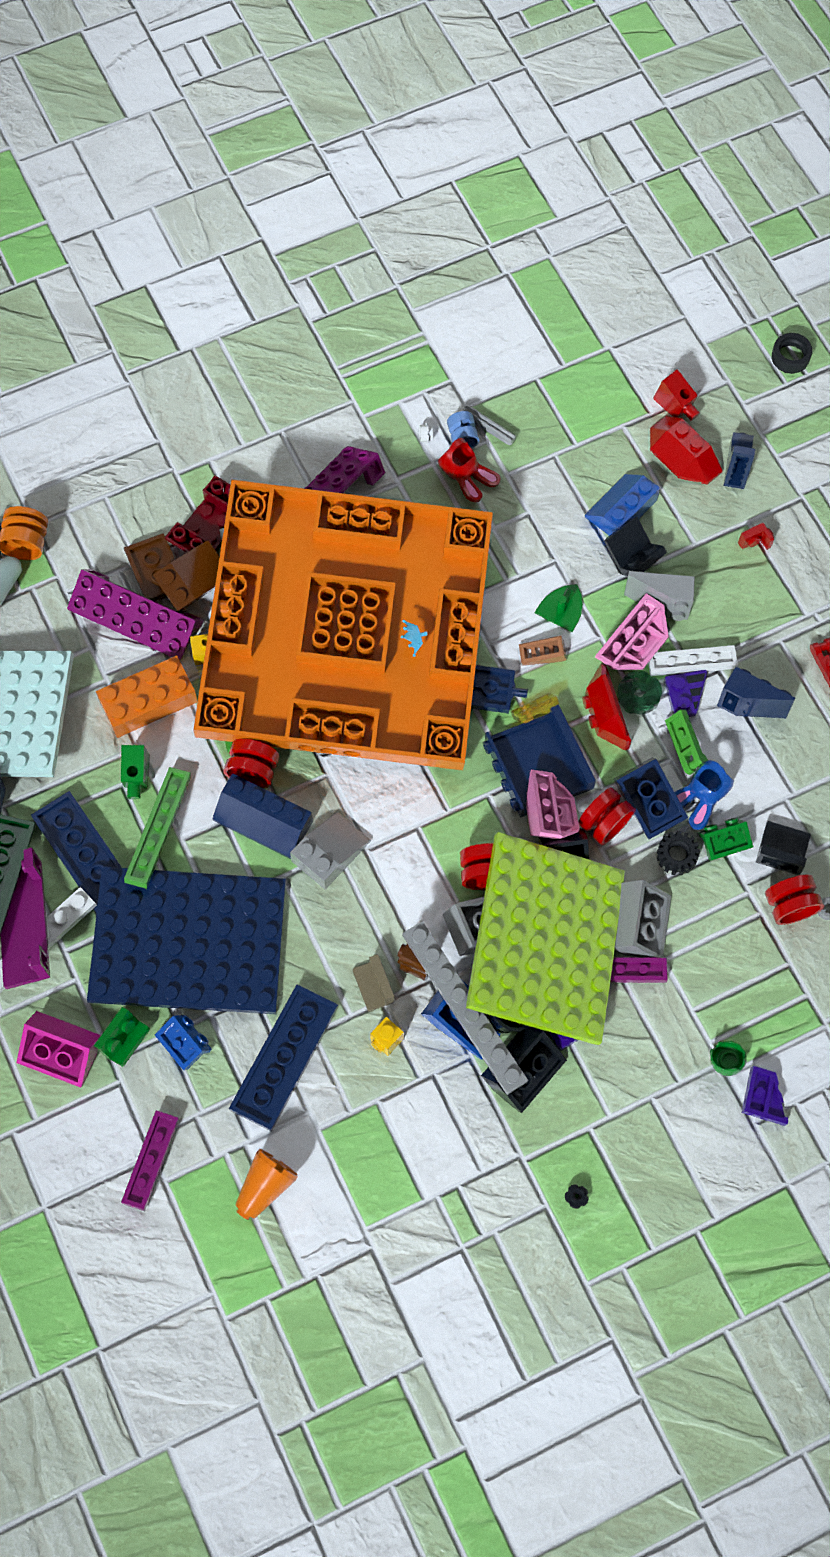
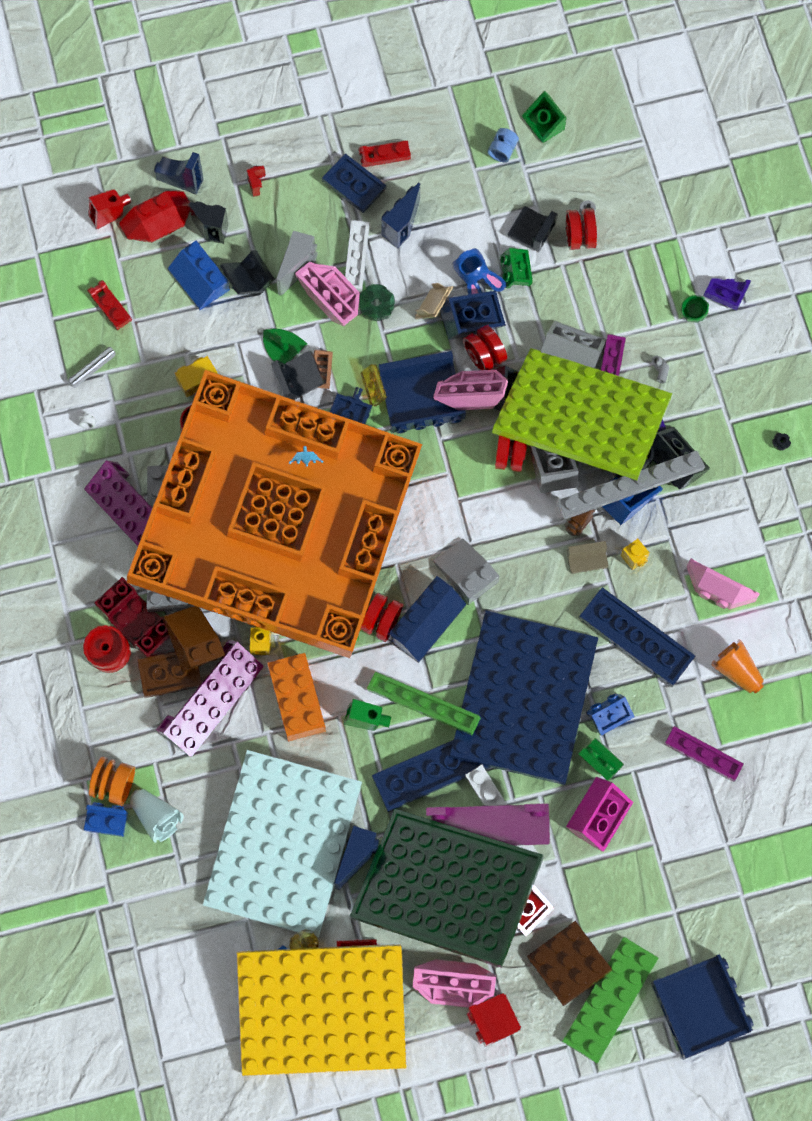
camera: 80 degrees left, 5 degrees up
red piece [438,438,501,503] -> none
medium blue wheel [447,411,479,449] -> none
red wedge [582,663,631,750] -> none
black tyre [657,831,700,875] -> none
dark purple wing [664,670,707,717] -> none
bright green plate [665,709,708,775] -> none
black tyre [771,333,812,374] -> none
none -> red wheel [83,625,131,673]
none -> red plate [87,280,132,330]
none -> yellow brick [175,356,218,398]
none -> black slope [189,201,228,244]
none -> black bracket [271,351,324,400]
none -> dark blue plate [322,153,387,213]
none -> tan piece [415,283,453,319]
none -> light grey arm [652,356,669,383]
none -> bright pink wedge [687,558,760,609]

